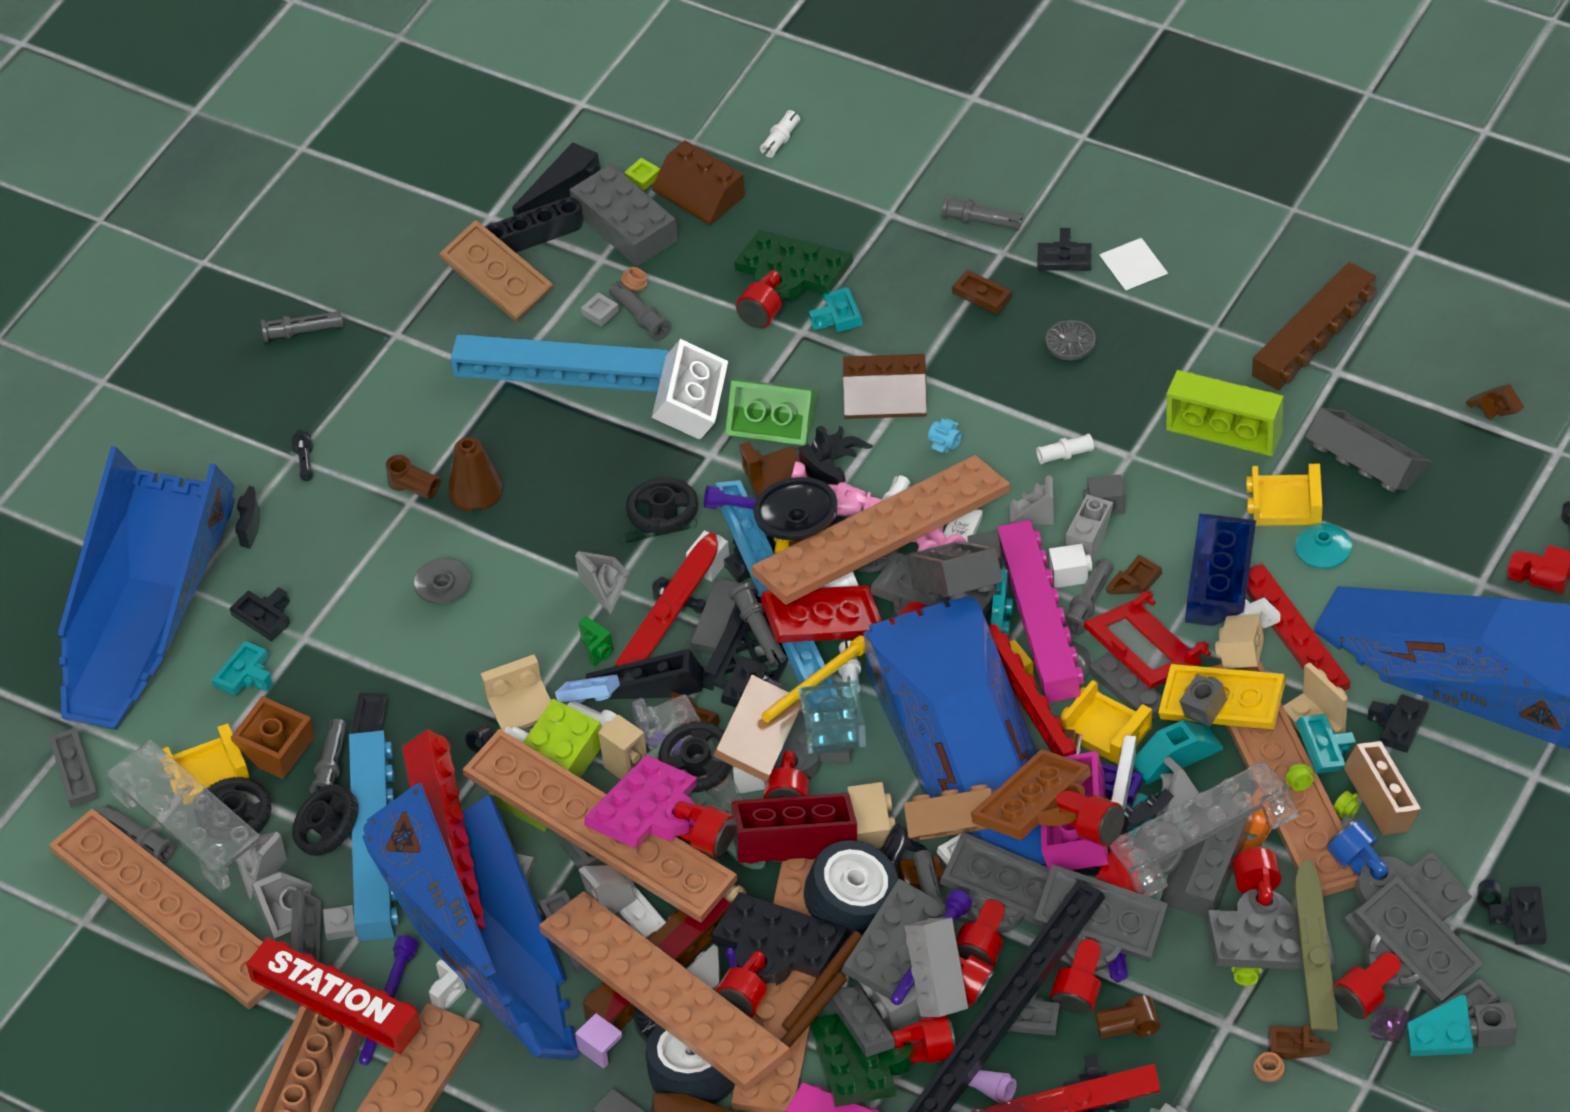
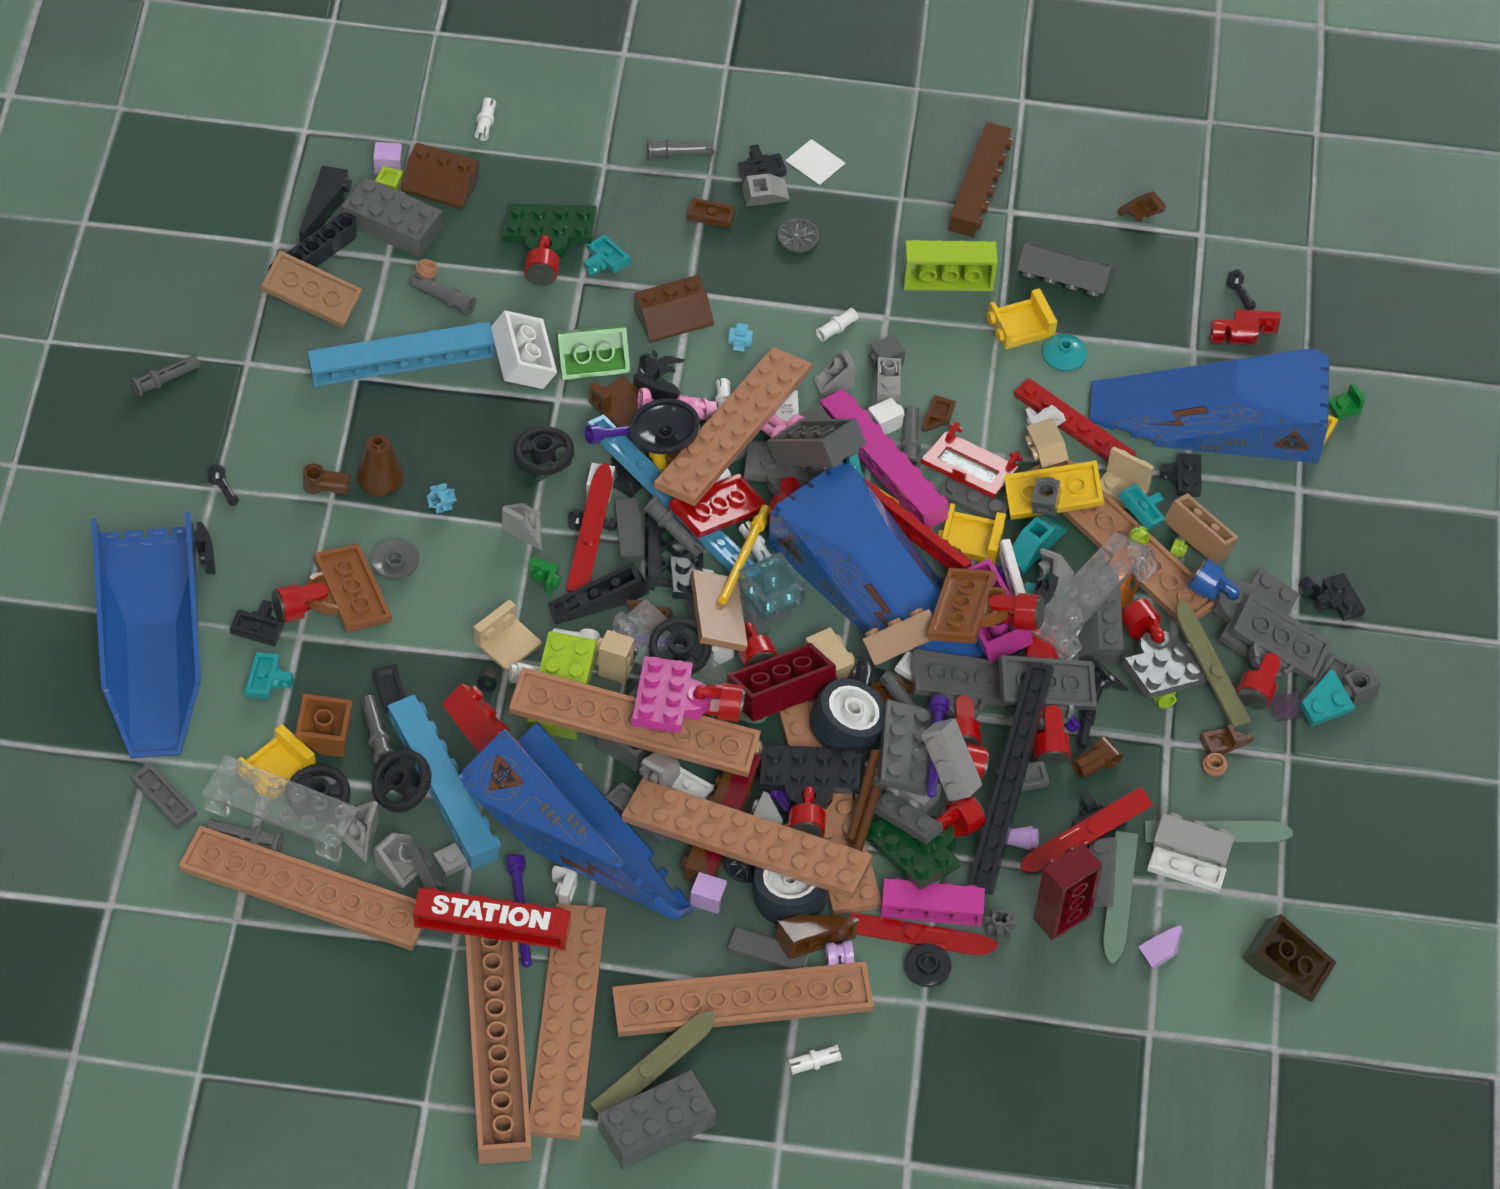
camera: 30 degrees left, 5 degrees up
light blue plate [555,675,620,703] -> none
light grey plate [581,292,619,327] -> none
clear blue slope [1185,513,1256,626] -> none
none -> dark orange plate [272,543,392,633]
none -> lavender panel [373,142,402,174]
none -> medium azure gear [426,483,457,513]
none -> light grey slope [742,174,789,207]
none -> black dish [1077,657,1129,749]

